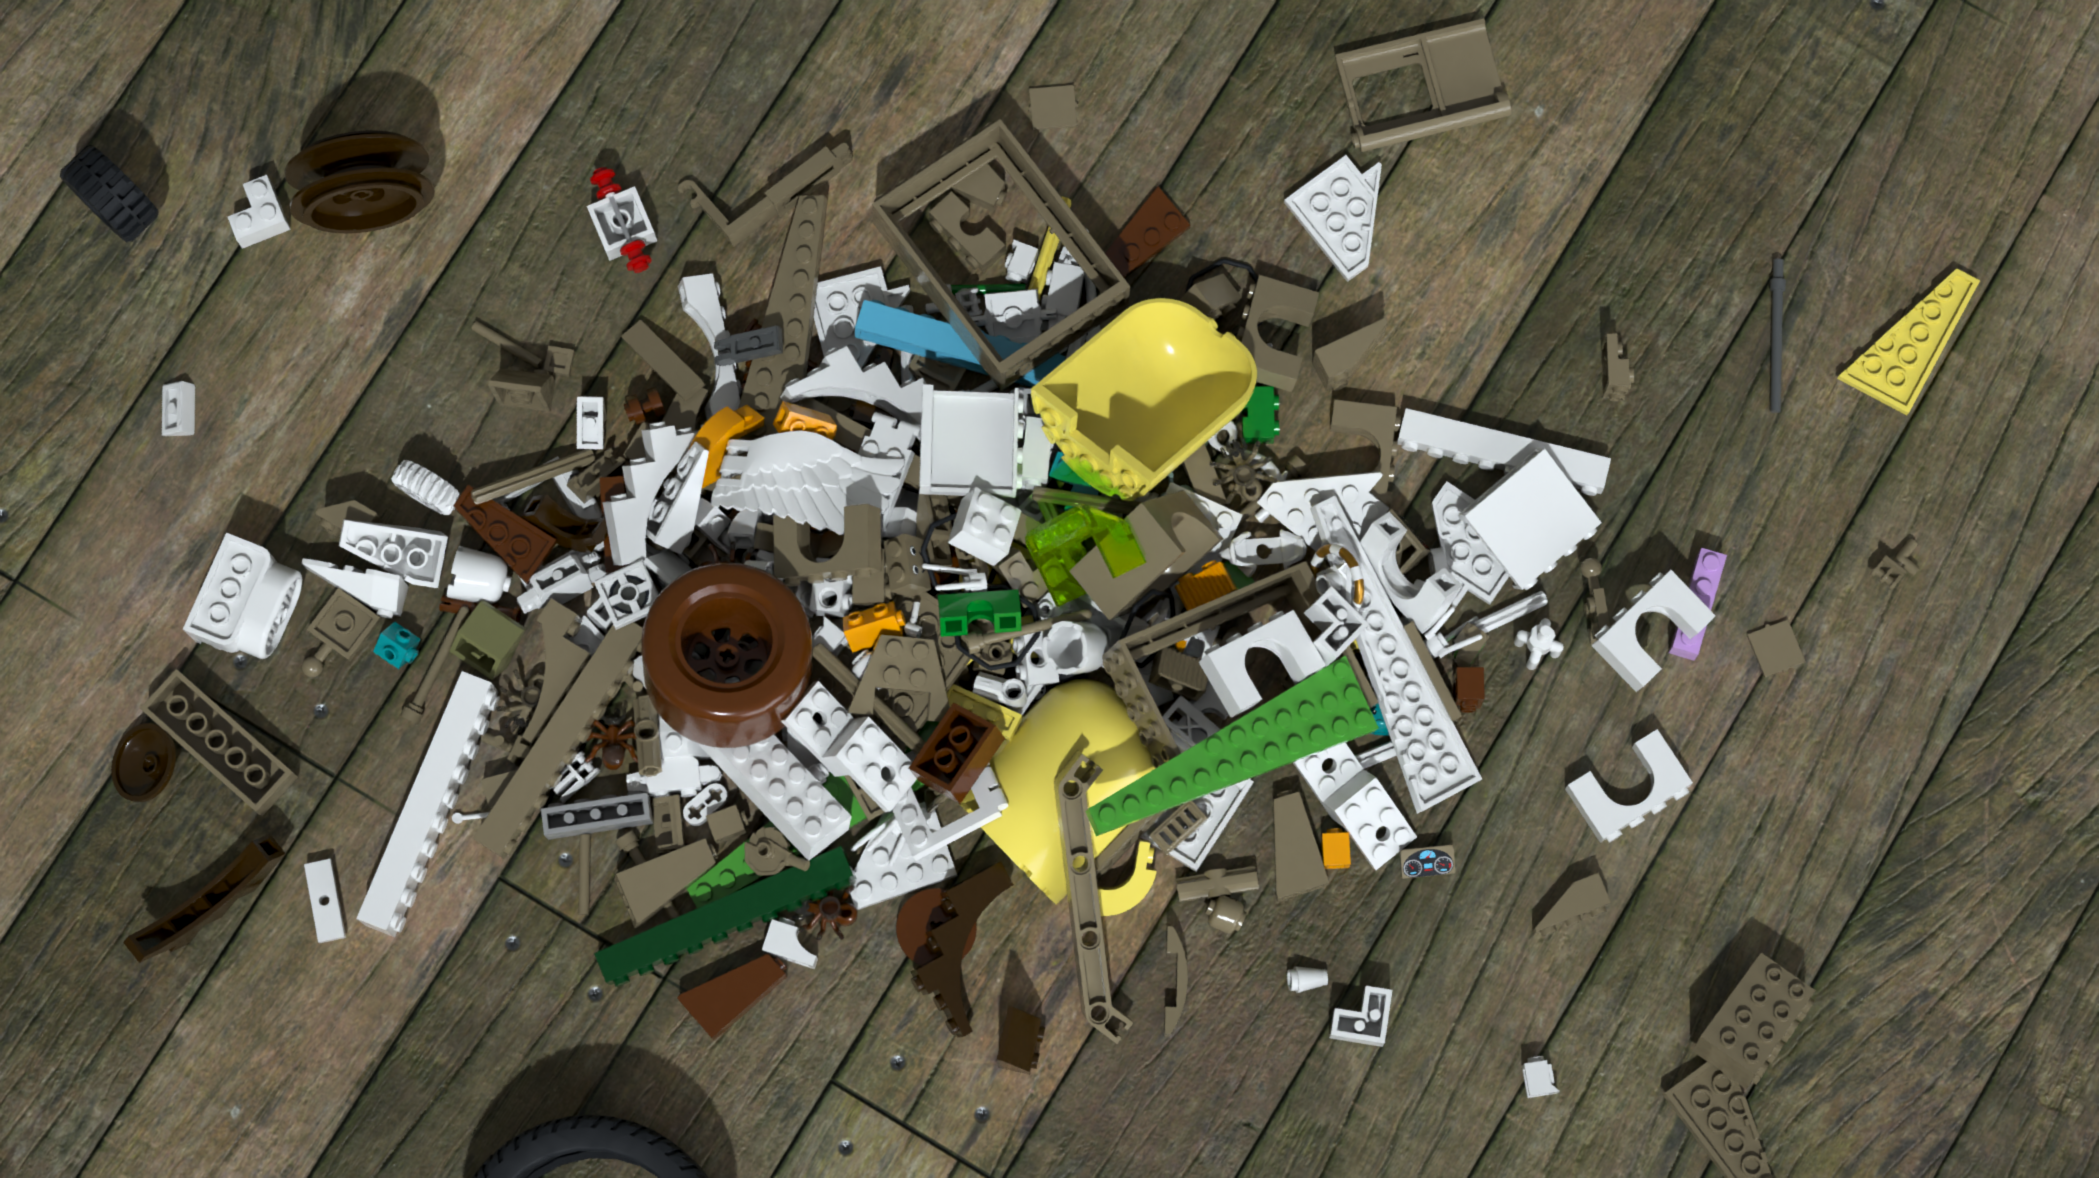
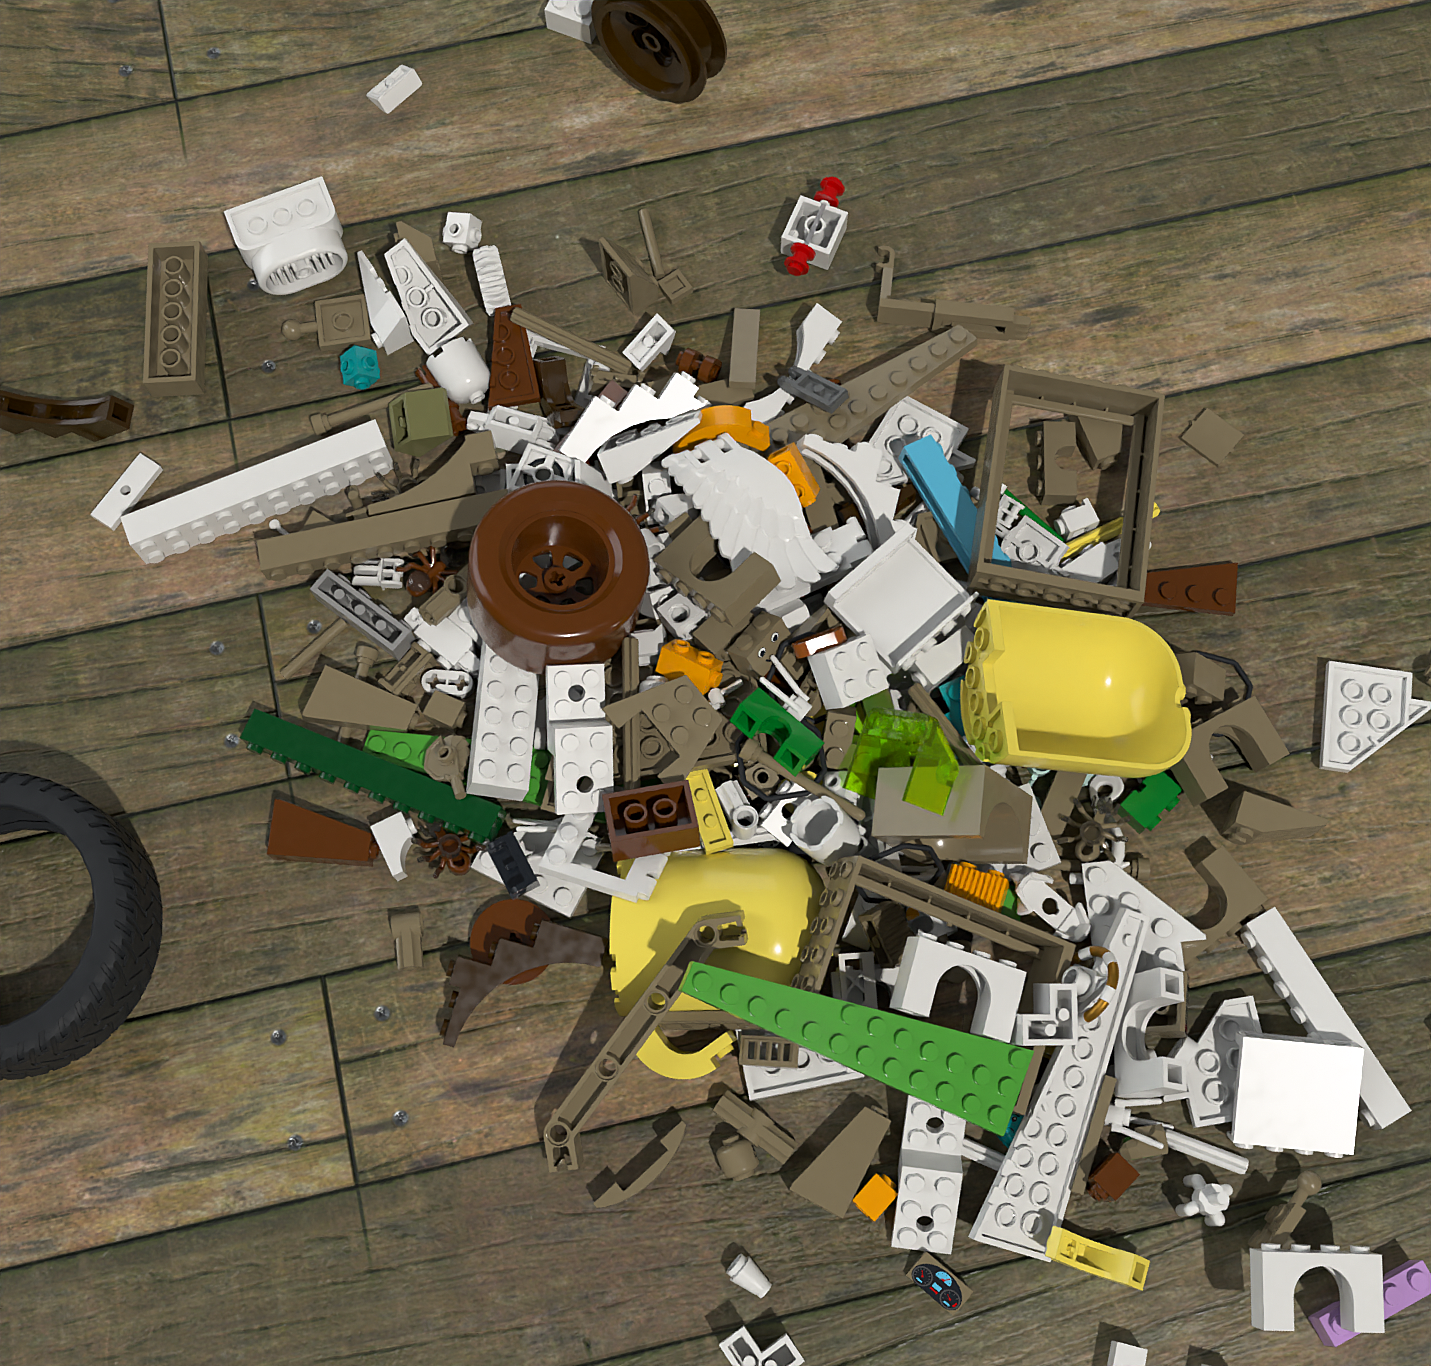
camera: 45 degrees right, 5 degrees down
dark brown dish [111,723,176,802] -> none
dark brown slope [997,1006,1046,1075] -> none
none -> dark tan piece [391,912,424,971]
none -> white brick [443,212,482,254]
none -> black hinge [487,831,540,900]
none -> dark orange beam [792,626,847,659]
none -> light yellow arch [1045,1226,1150,1291]

